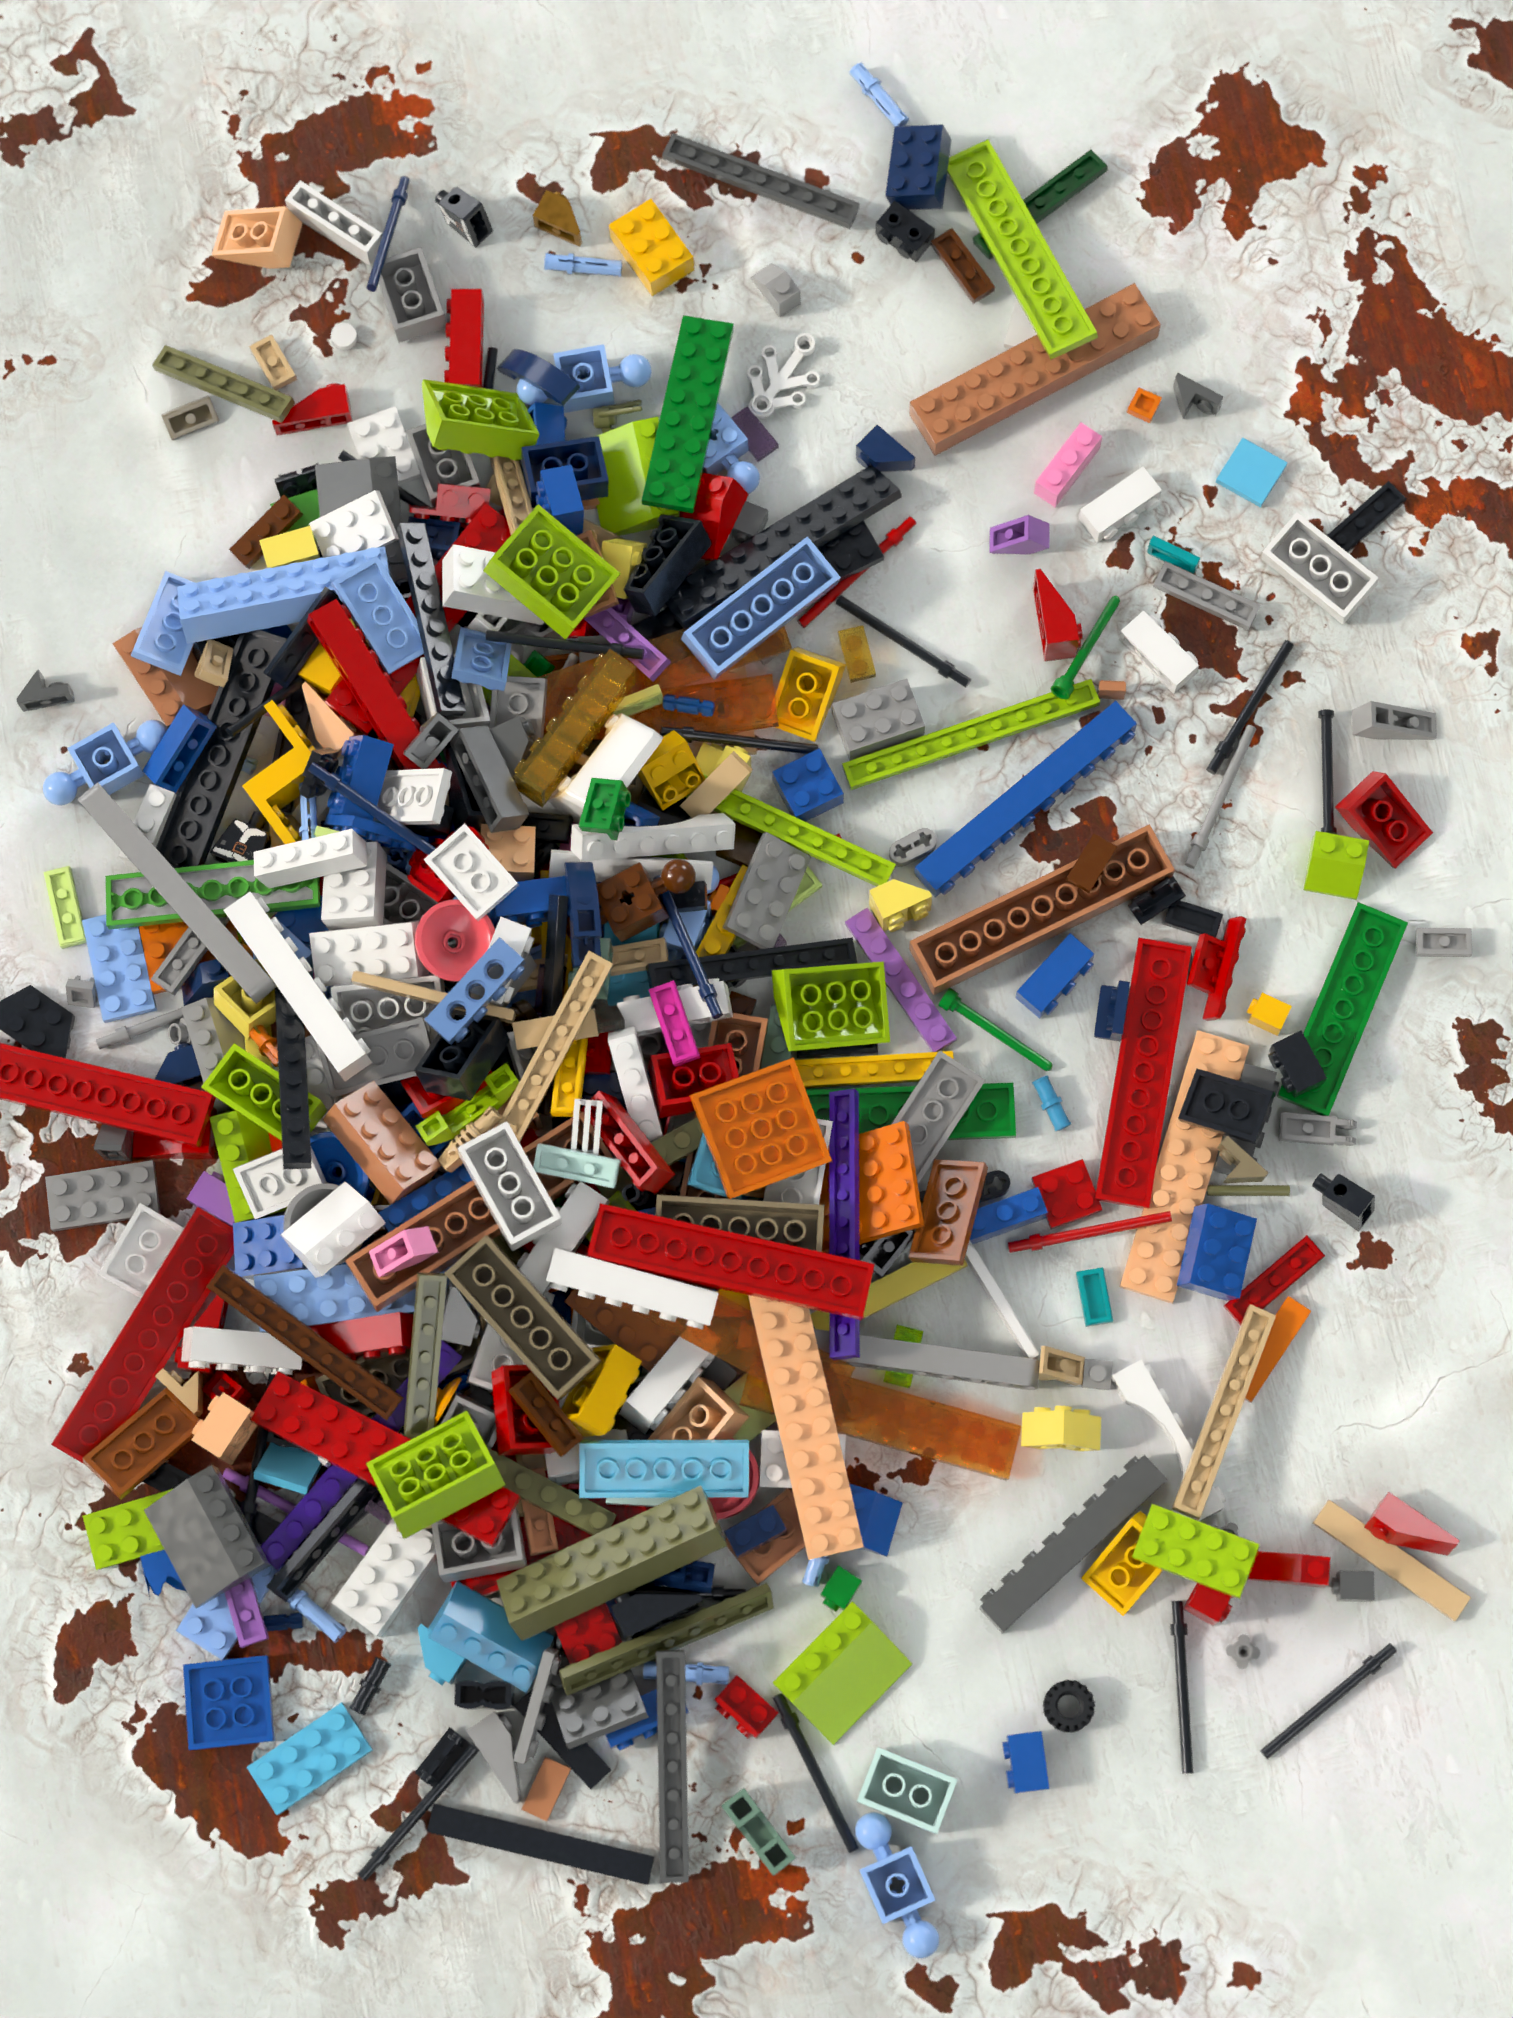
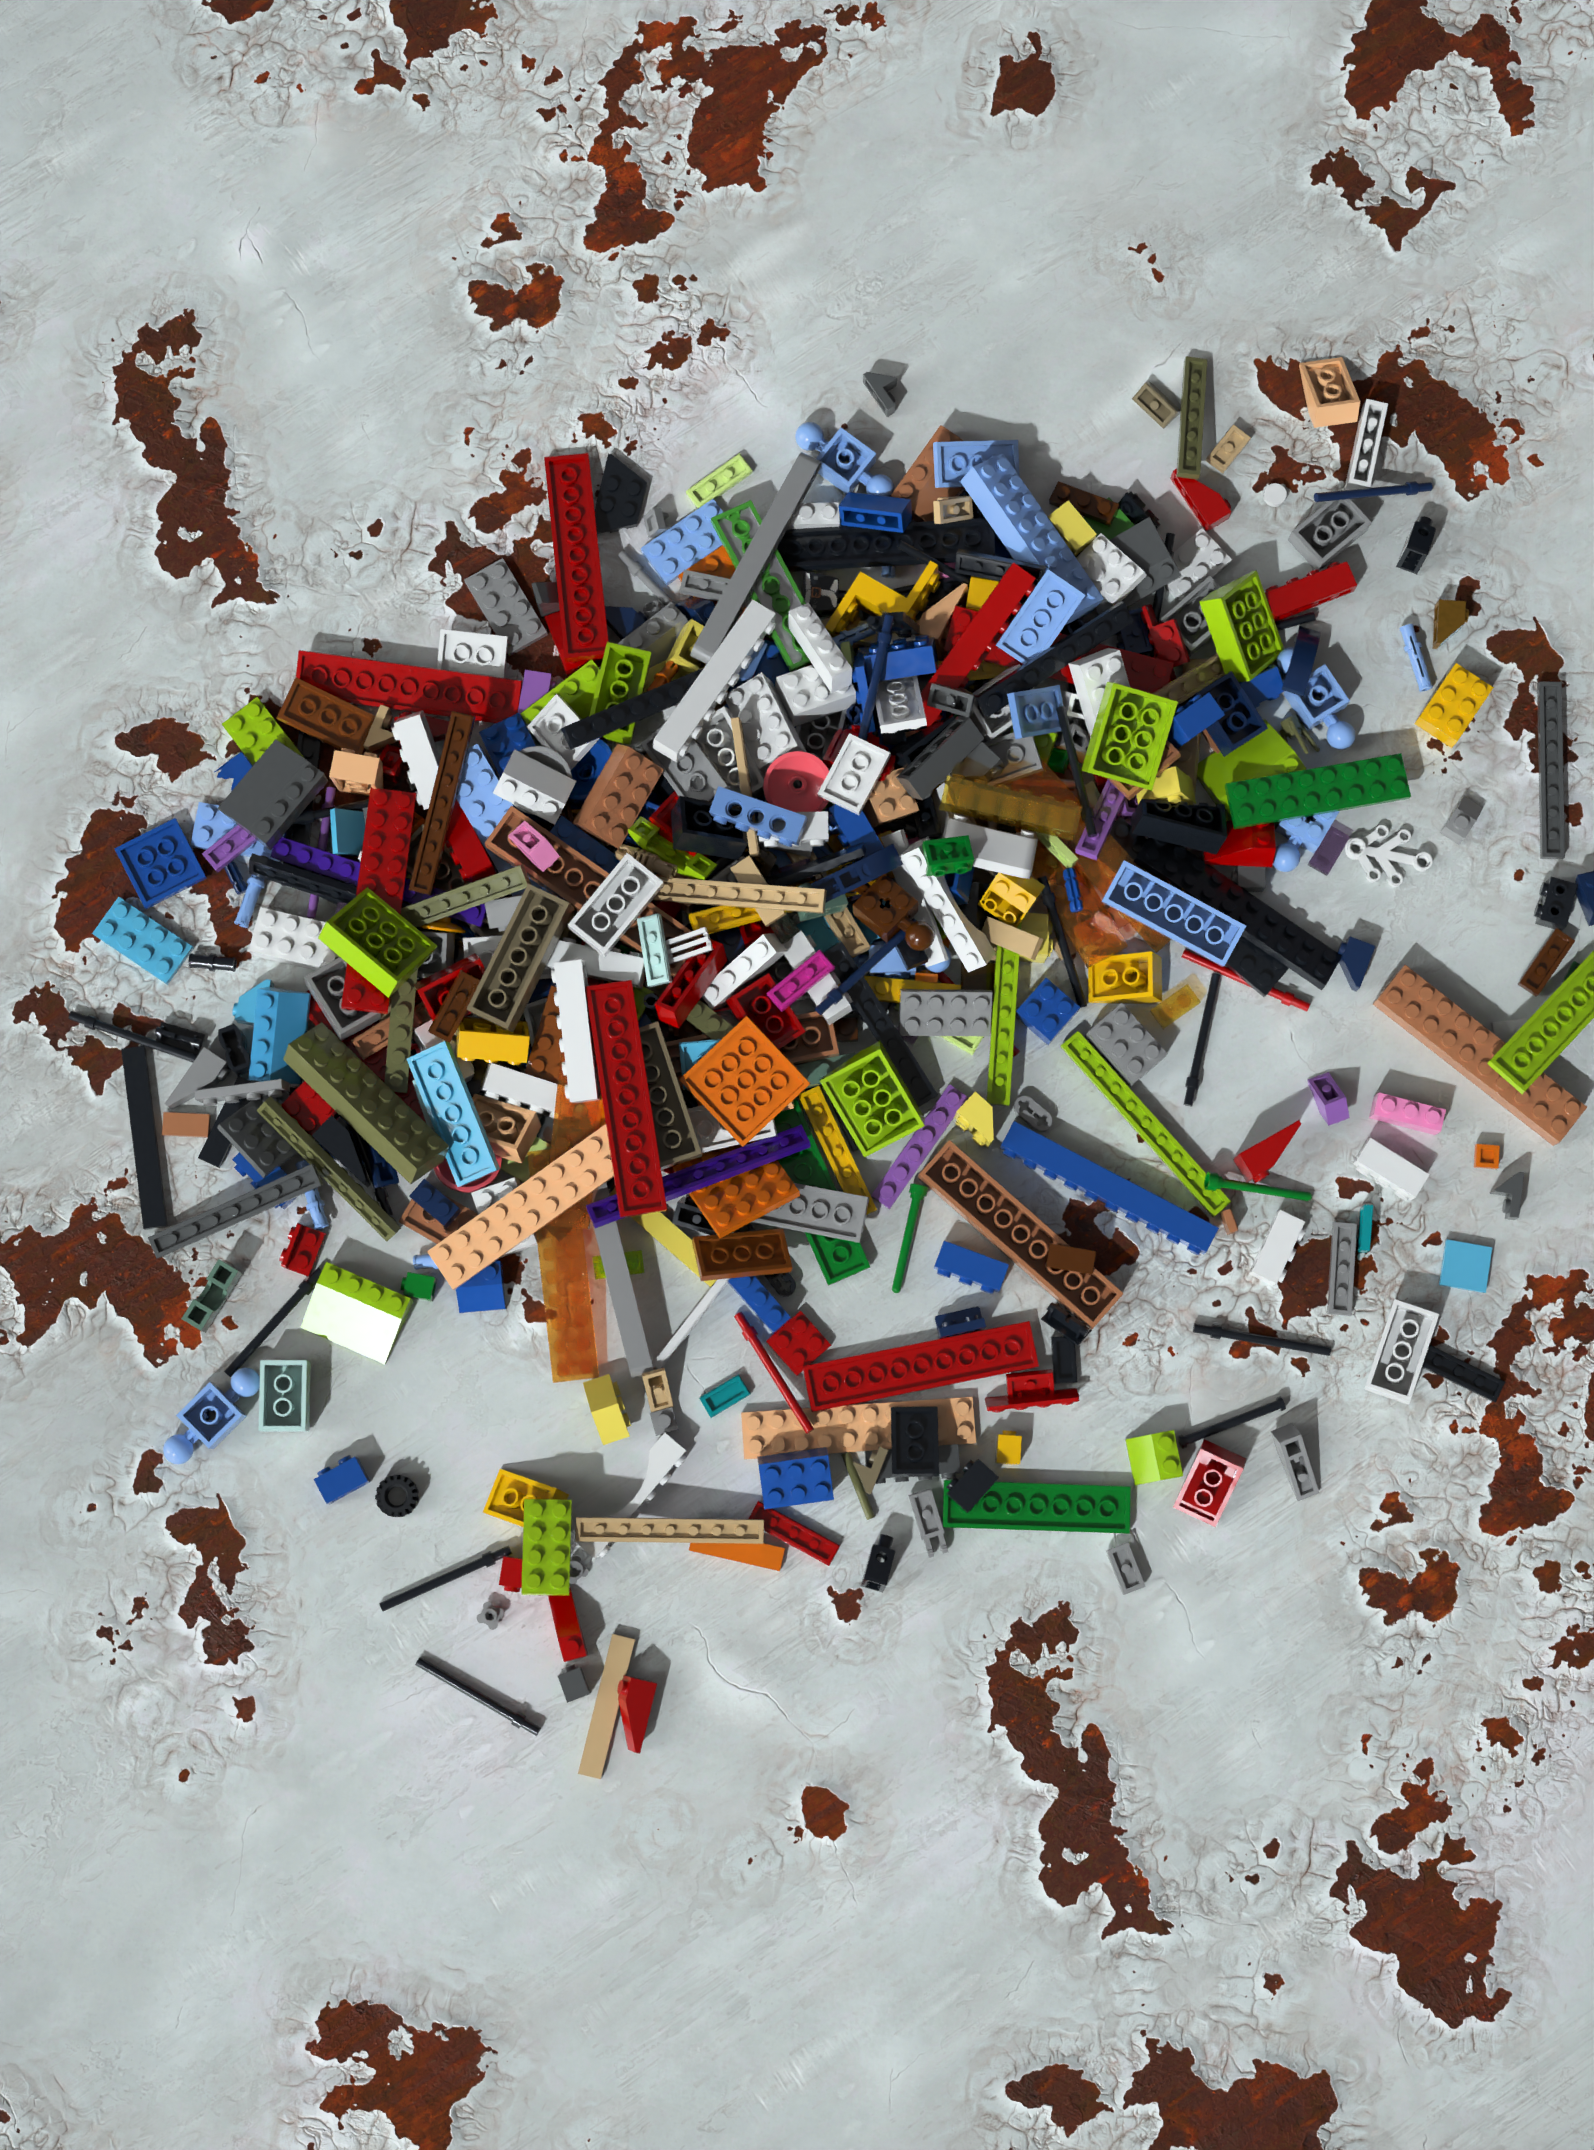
camera: 60 degrees right, 5 degrees up
dark grey brick [979,1455,1168,1633] -> none
dark azure pin [1032,1075,1071,1132] -> none
light grey bar [1185,725,1256,869] -> none

